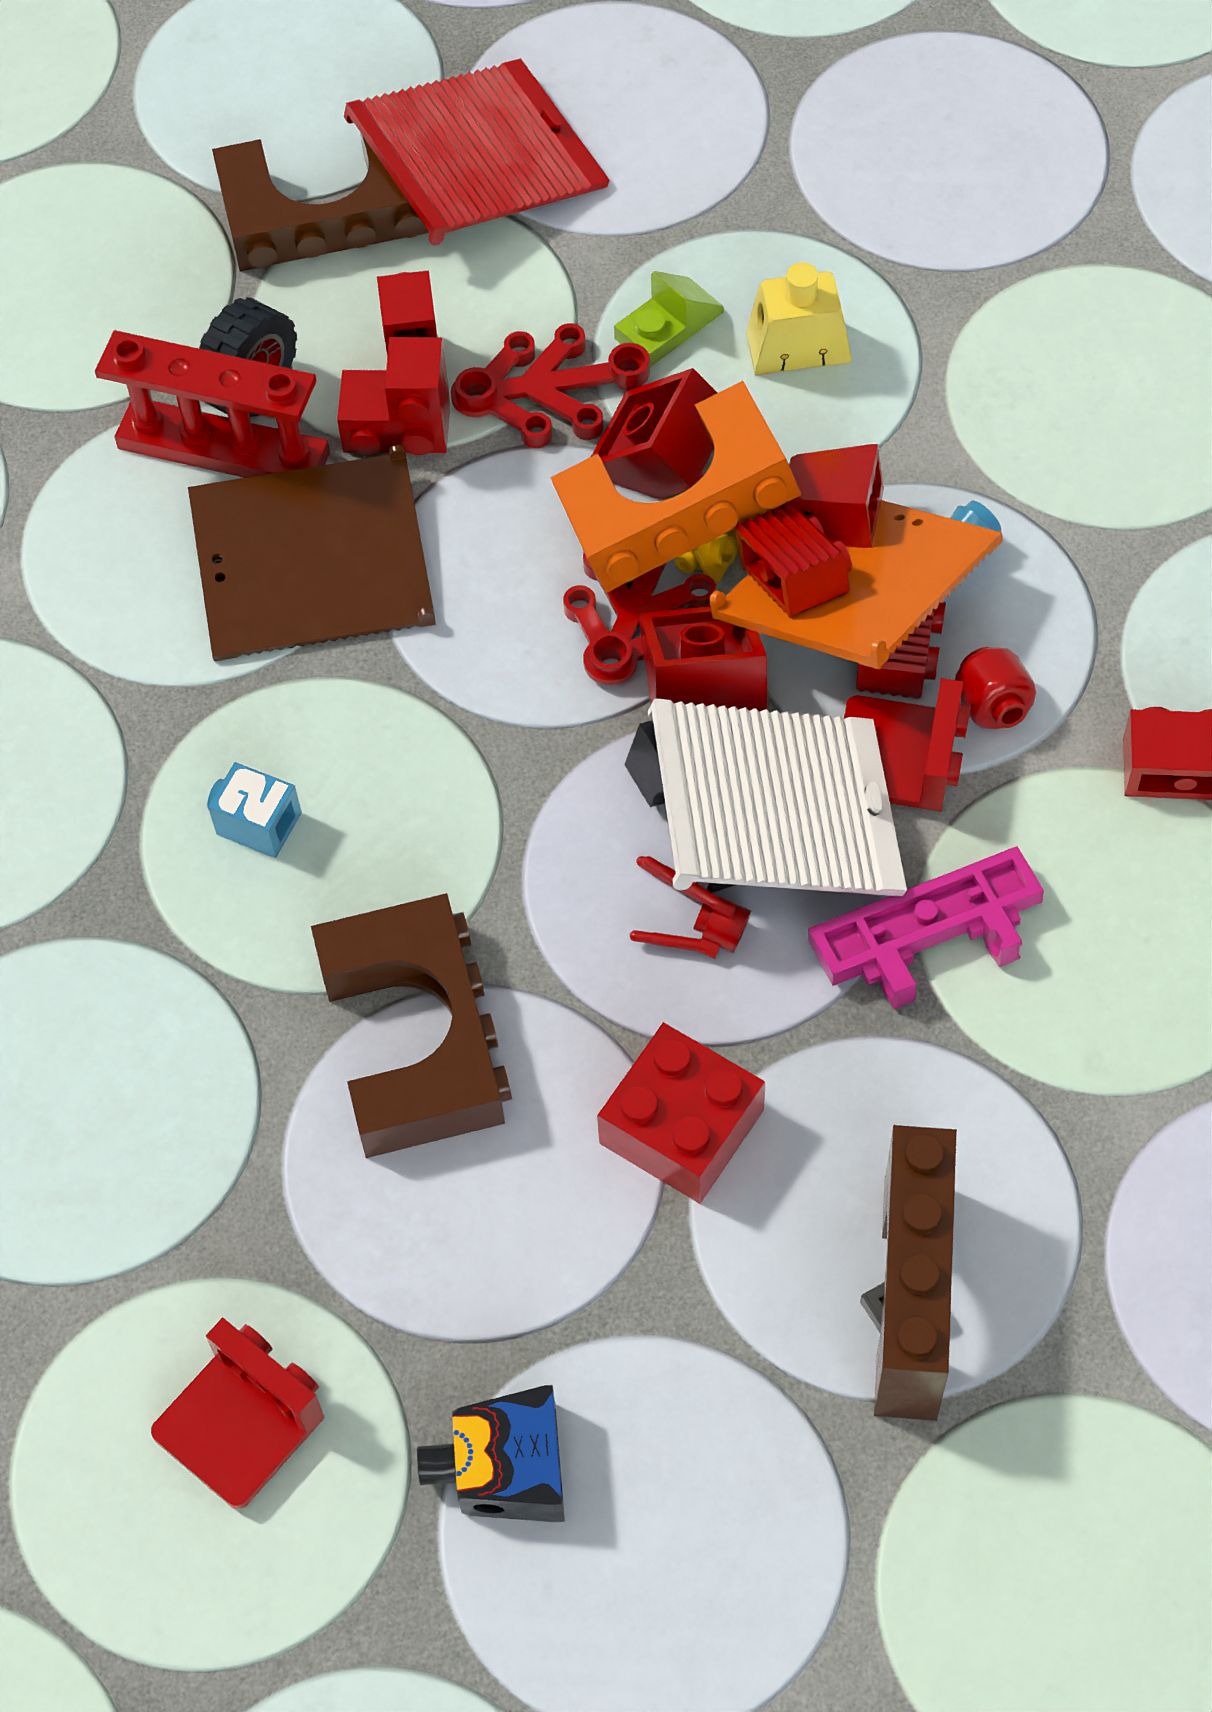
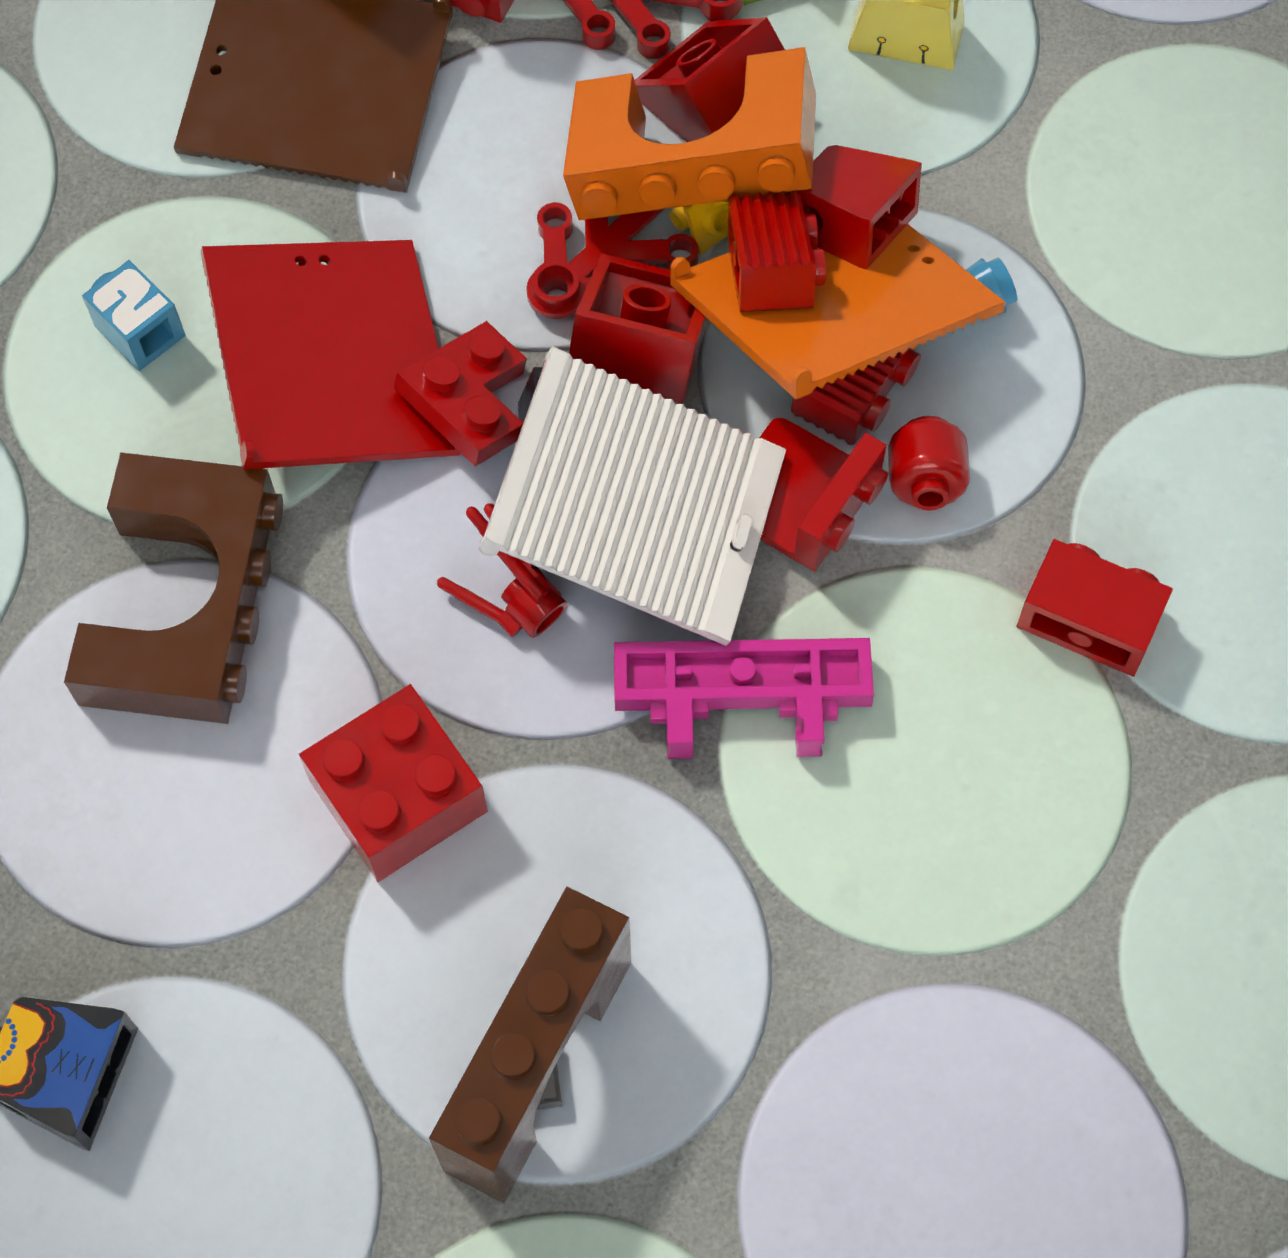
camera: 20 degrees right, 5 degrees up
none -> red door [201,240,461,470]
none -> red plate [394,321,527,467]

